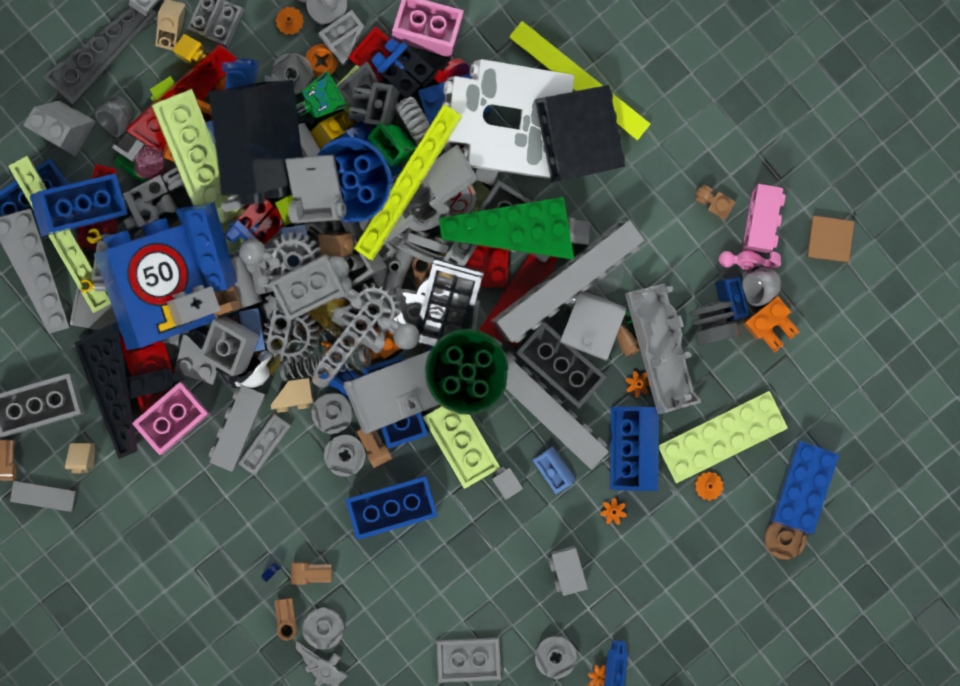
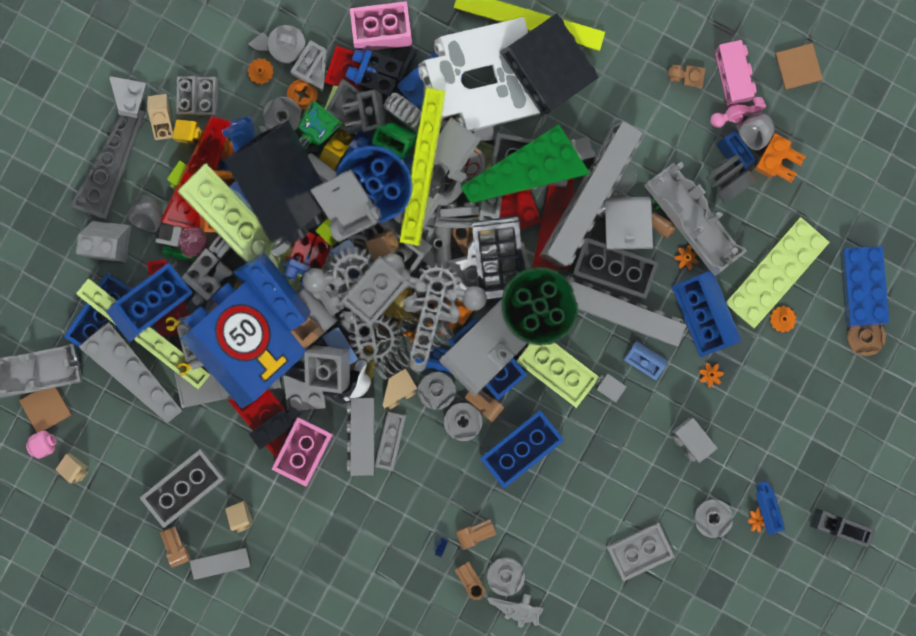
camera: 15 degrees left, 0 degrees up
black wing [75,322,137,459] -> none
light grey brick [167,284,220,326] -> none
red tile [435,59,470,83] -> none

